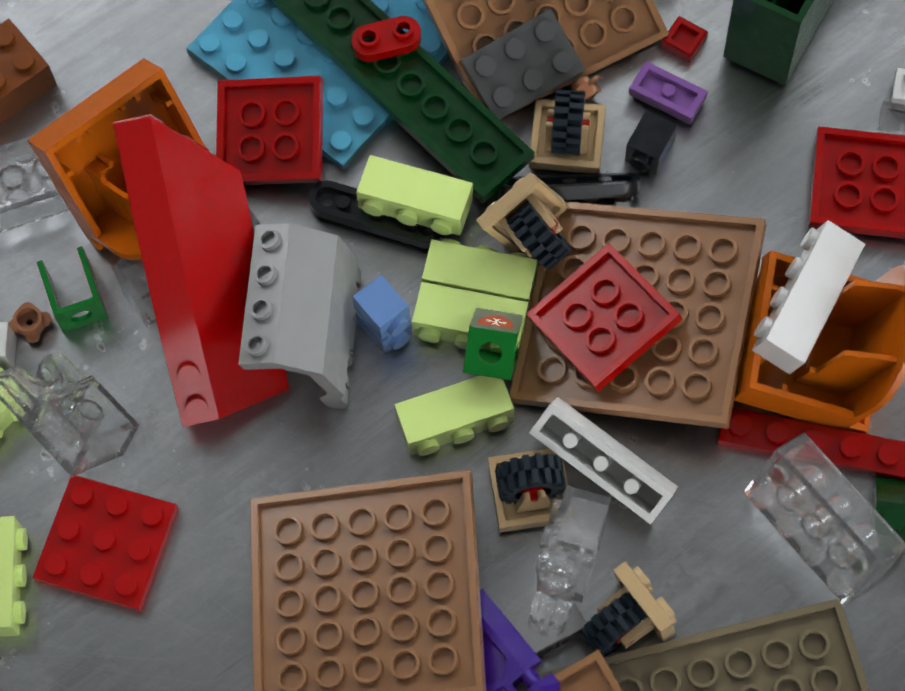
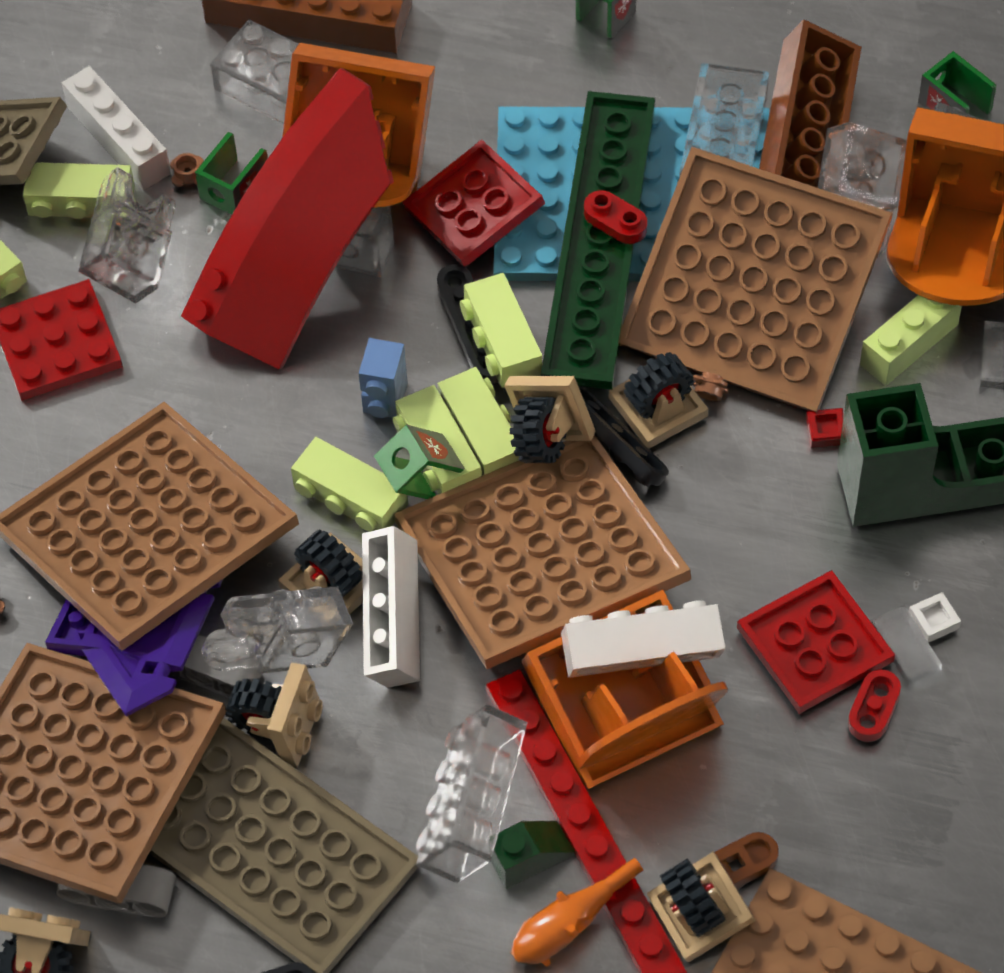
camera: 50 degrees right, 10 degrees down
light grey hinge [239,223,362,409] -> none
dark grey plate [459,8,586,120] -> none
red plate [526,243,682,392] -> none
black brick [625,111,677,175] -> none
medium lavender plate [629,61,708,125] -> none

